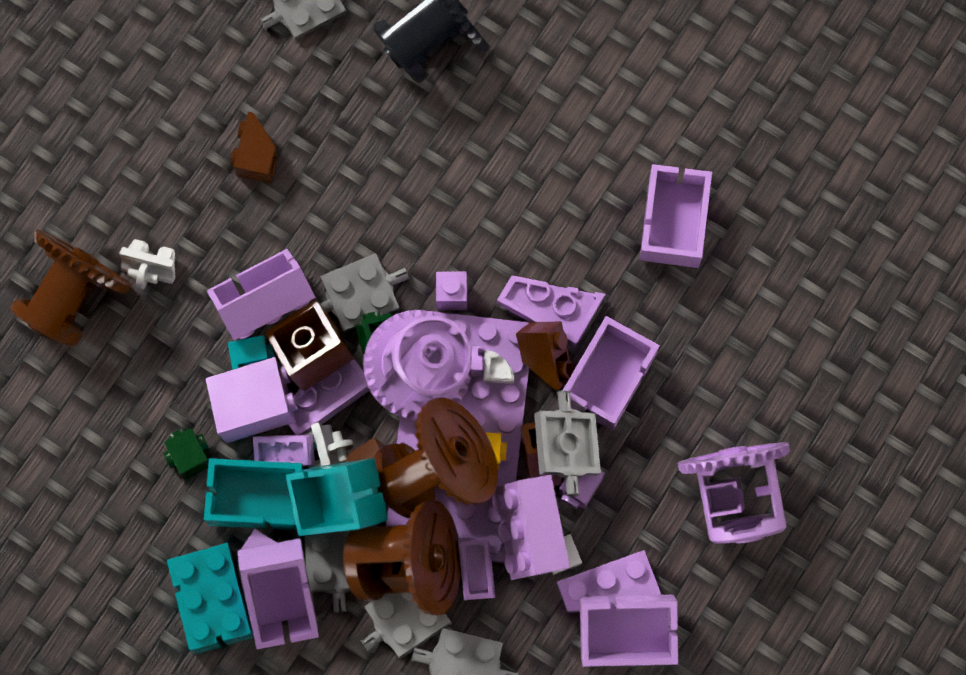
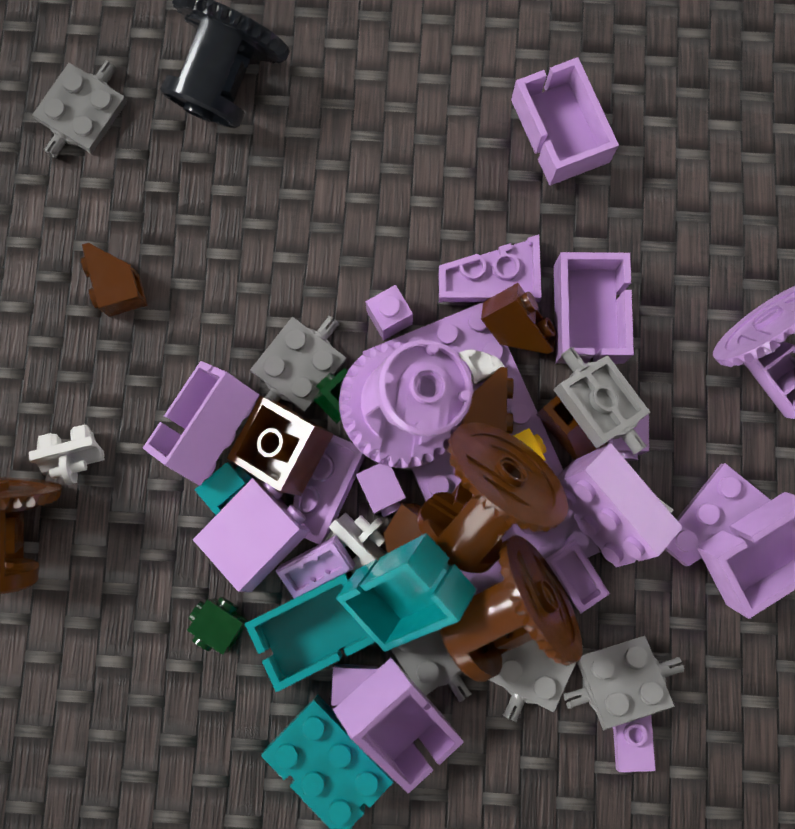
camera: 30 degrees left, 5 degrees up
none -> lavender brick [356,463,406,518]
none -> reddish brown slope [461,367,514,434]

